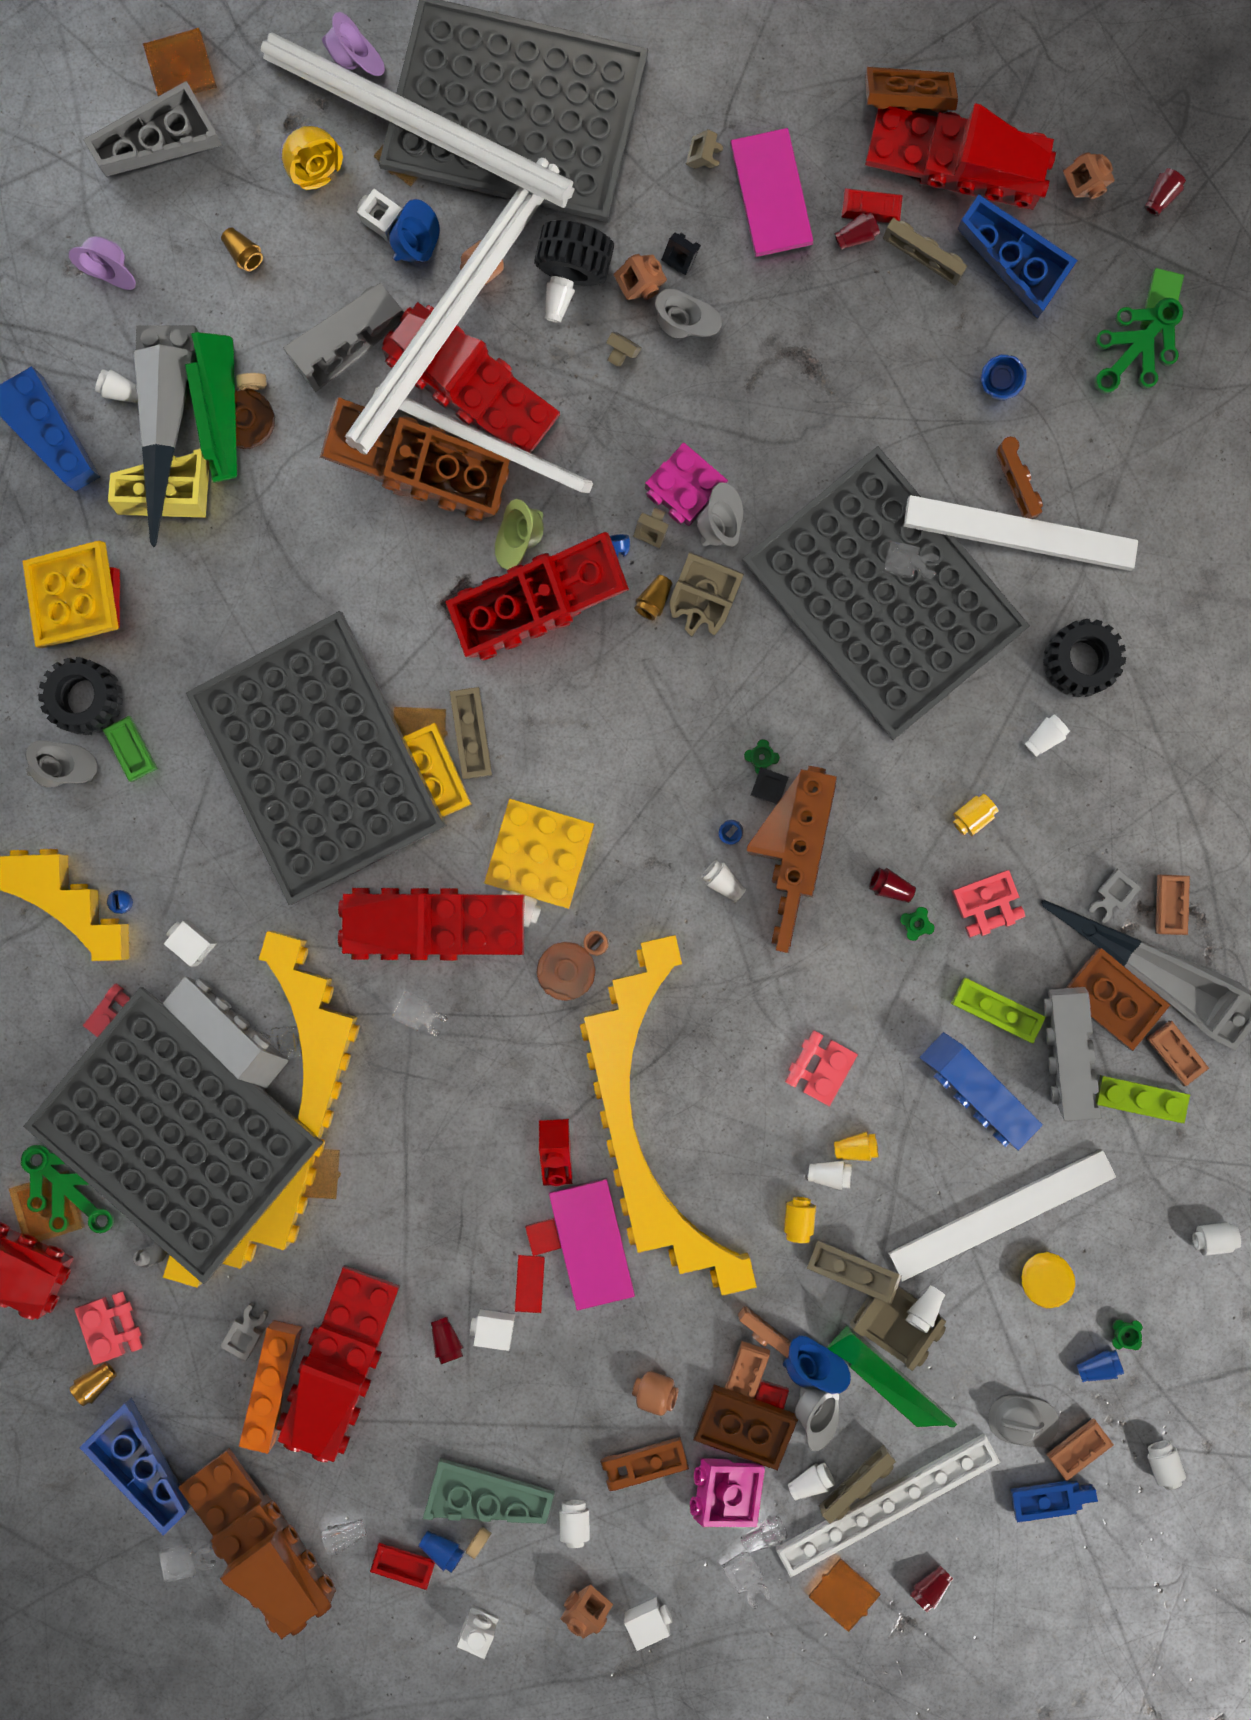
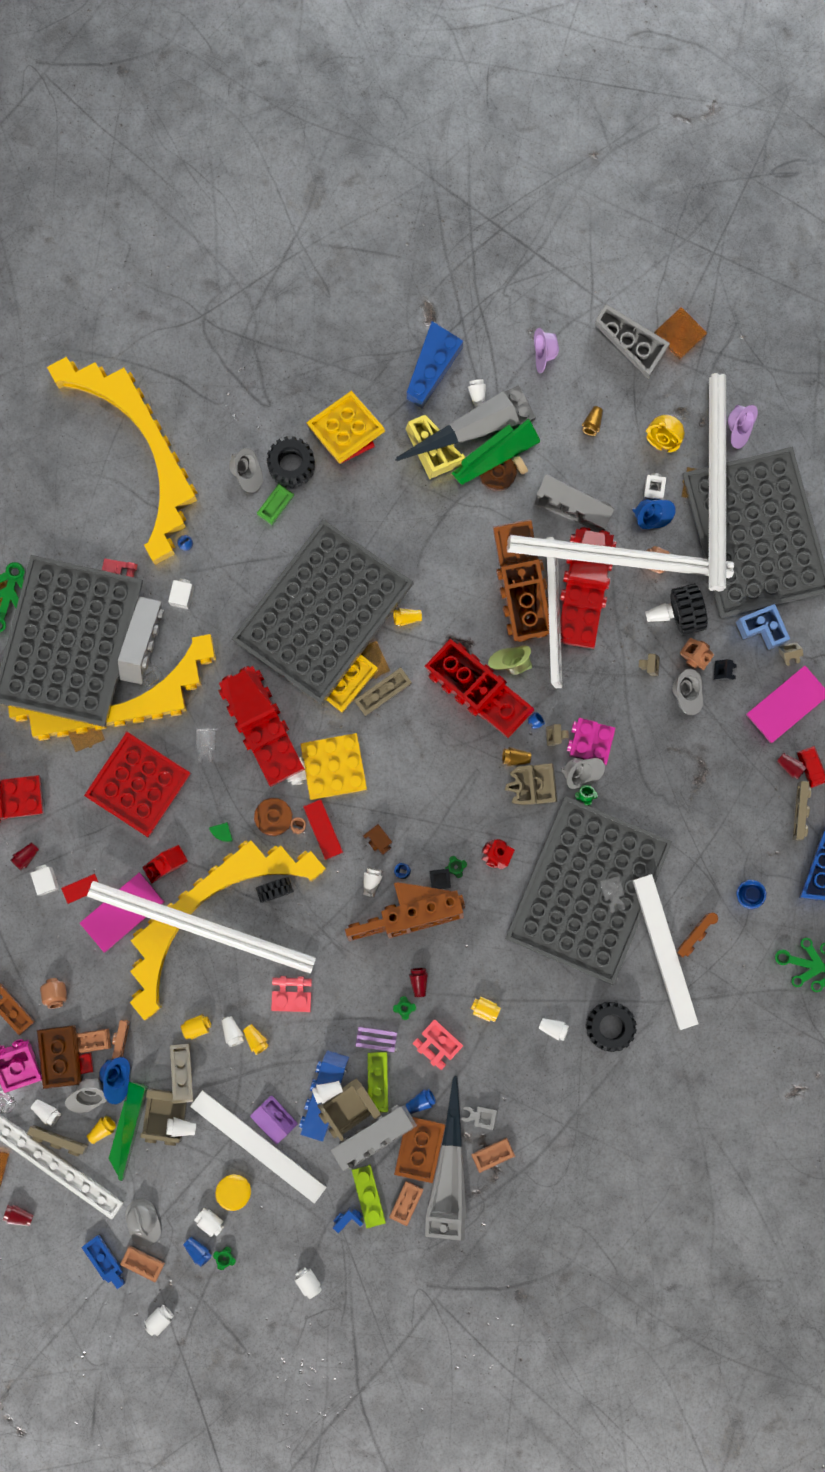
camera: 65 degrees right, 5 degrees down
red tile [525,1218,562,1256] -> none
none -> red plate [84,732,192,838]
none -> white axle [87,881,316,973]
none -> yellow cone [87,1116,116,1144]
none -> white brick [194,1208,224,1237]
none -> green tile [209,822,233,842]
none -> medium lavender panel [250,1095,298,1144]
none -> black tyre [256,877,294,903]
none -> red tile [303,799,343,860]
none -> white cone [312,1081,343,1104]
none -> dark tan panel [317,1078,381,1142]
none -> blue bracket [333,1207,364,1234]
none -> lavender tile [356,1027,397,1052]
none -> reddish brown brick [363,824,393,855]
none -> yellow cone [393,608,422,627]
none -> blue cone [406,1089,436,1114]
none -> red brick [482,839,515,870]
none -> green plate [575,785,598,805]
none -> medium blue brick [736,604,790,650]

